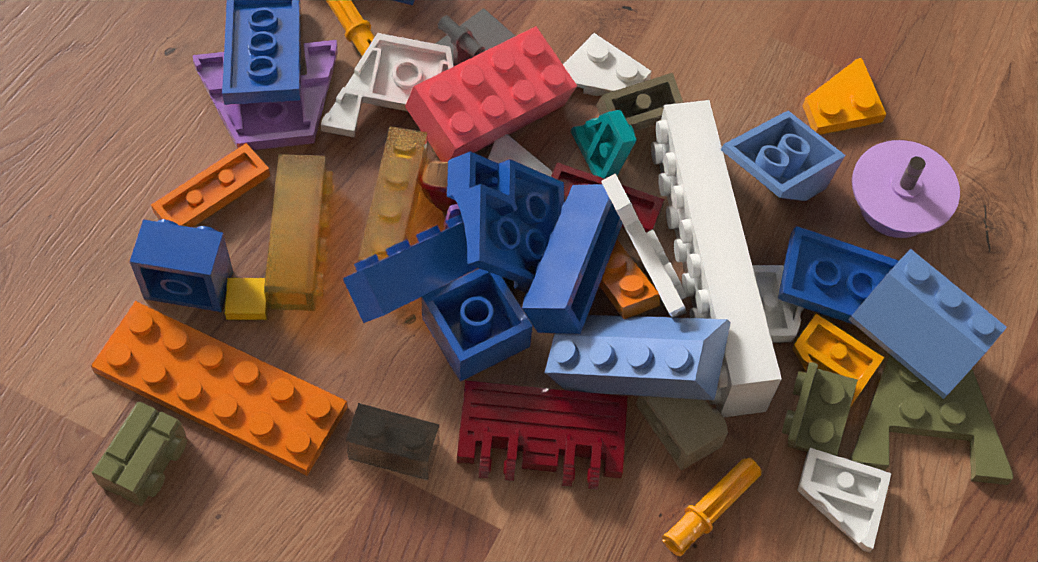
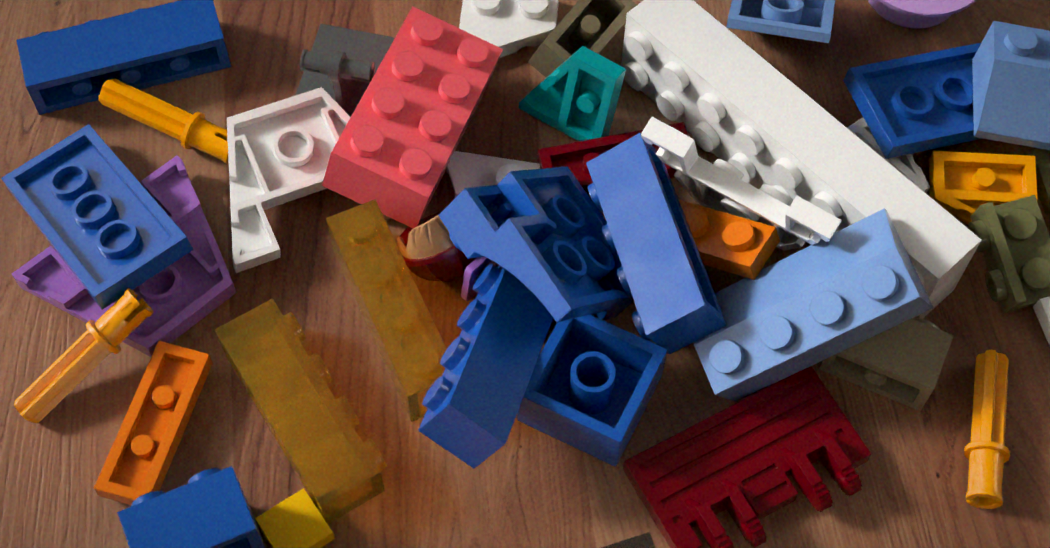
camera: 30 degrees left, 0 degrees up
none -> light orange axle [14,288,154,424]

